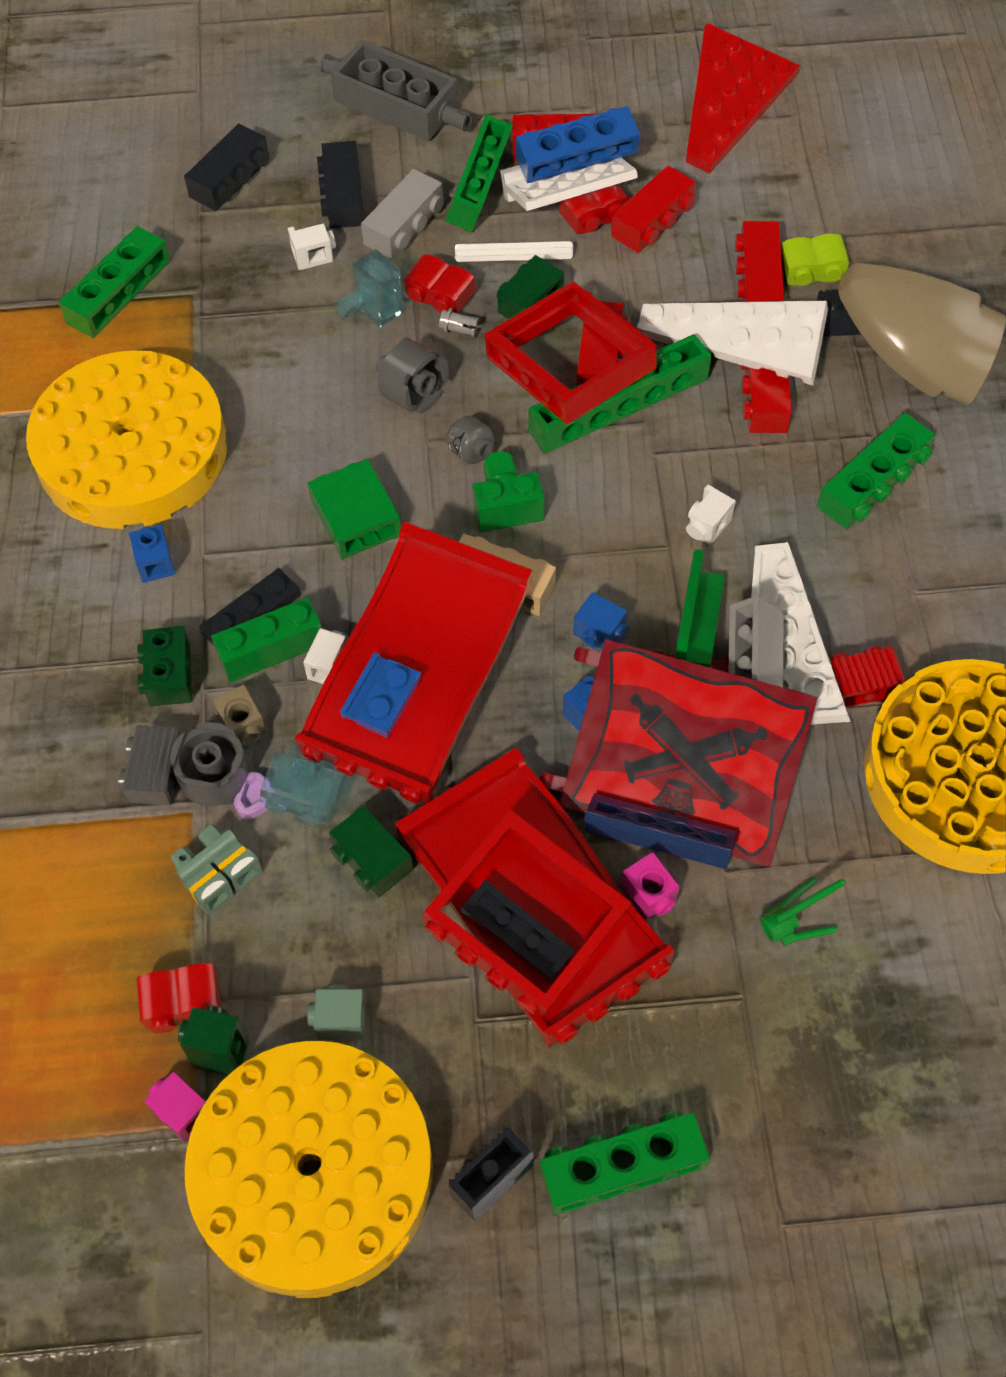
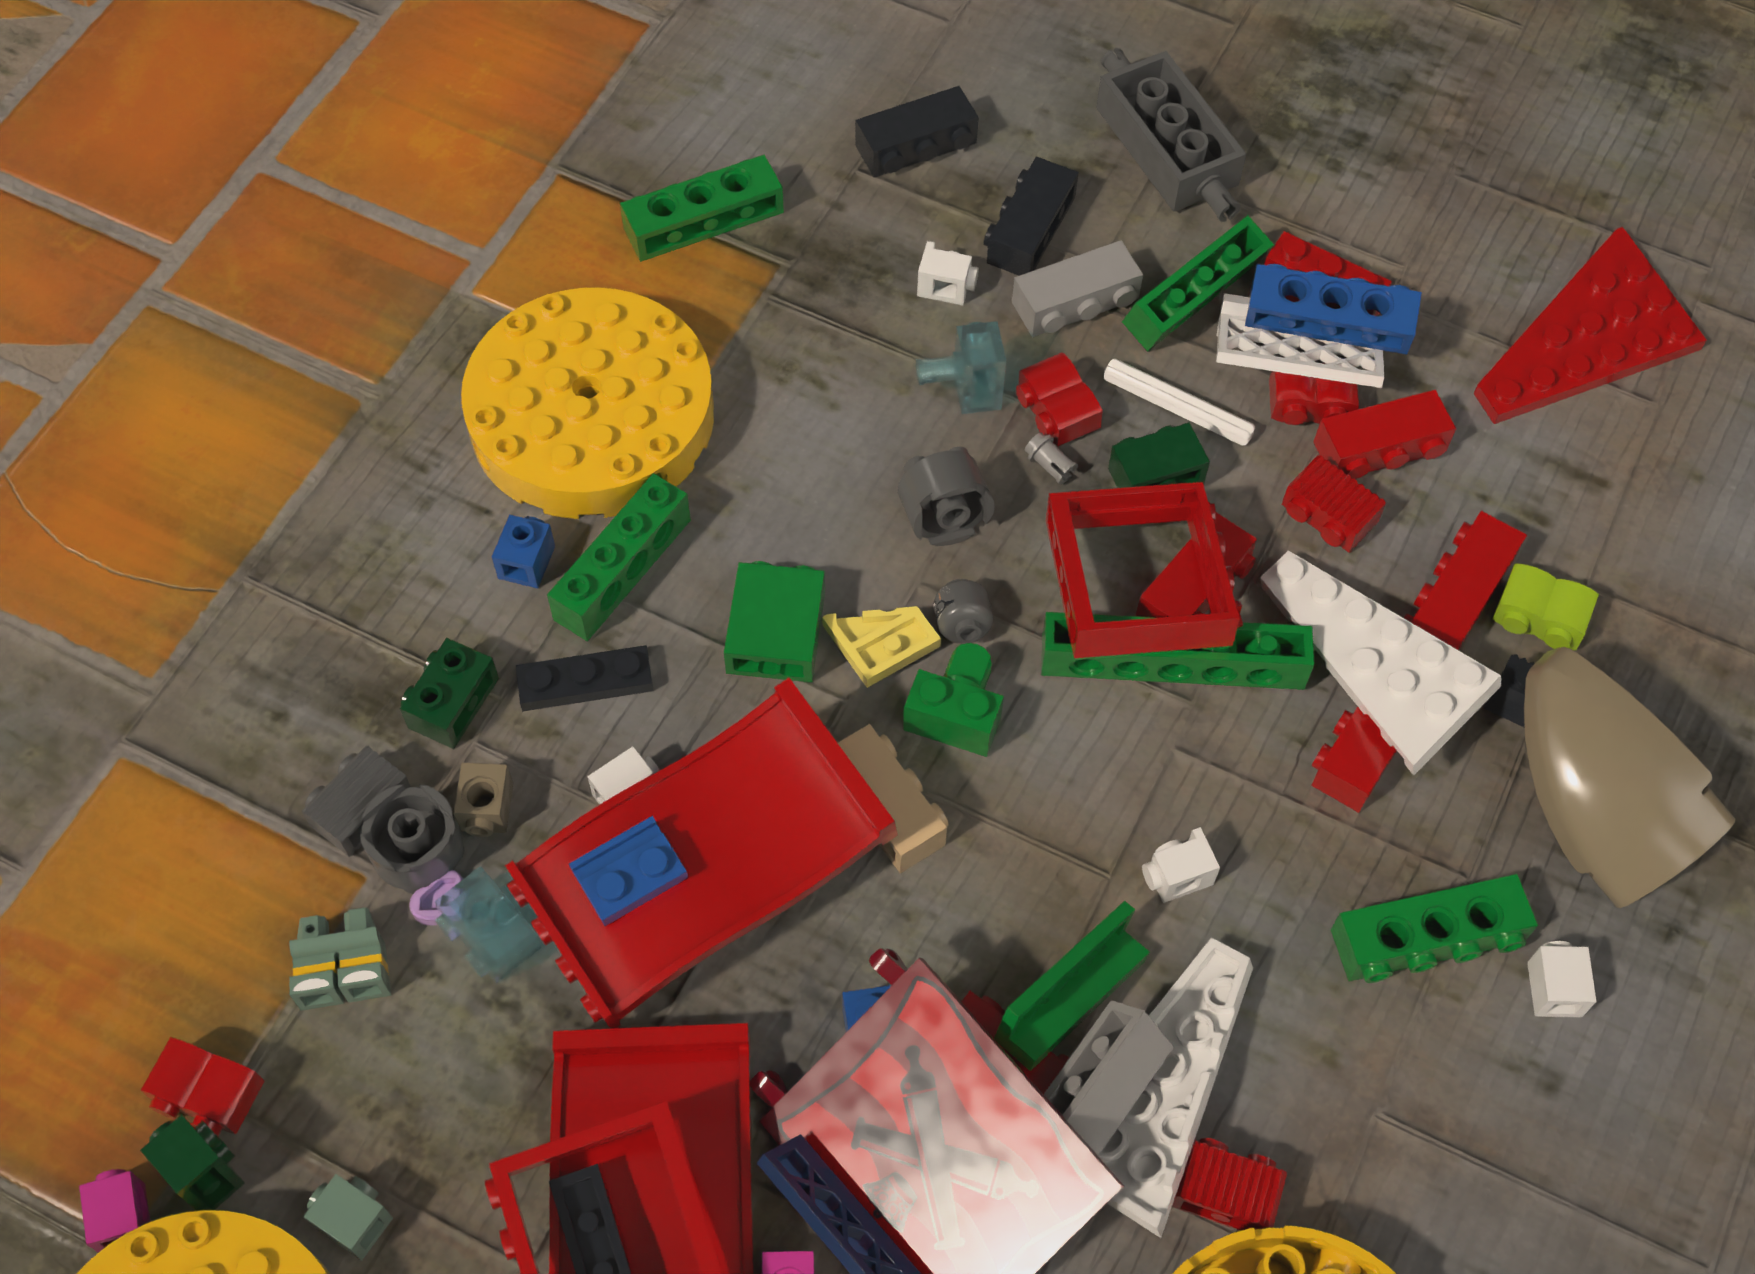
camera: 30 degrees right, 0 degrees up
green brick [211,597,322,683] -> none
dark green brick [329,805,413,898] -> none
blue brick [573,592,629,650] -> none
none -> green brick [547,473,691,642]
none -> light yellow wing [822,606,941,688]
none -> red brick [1281,455,1386,553]
none -> white brick [1527,941,1596,1017]

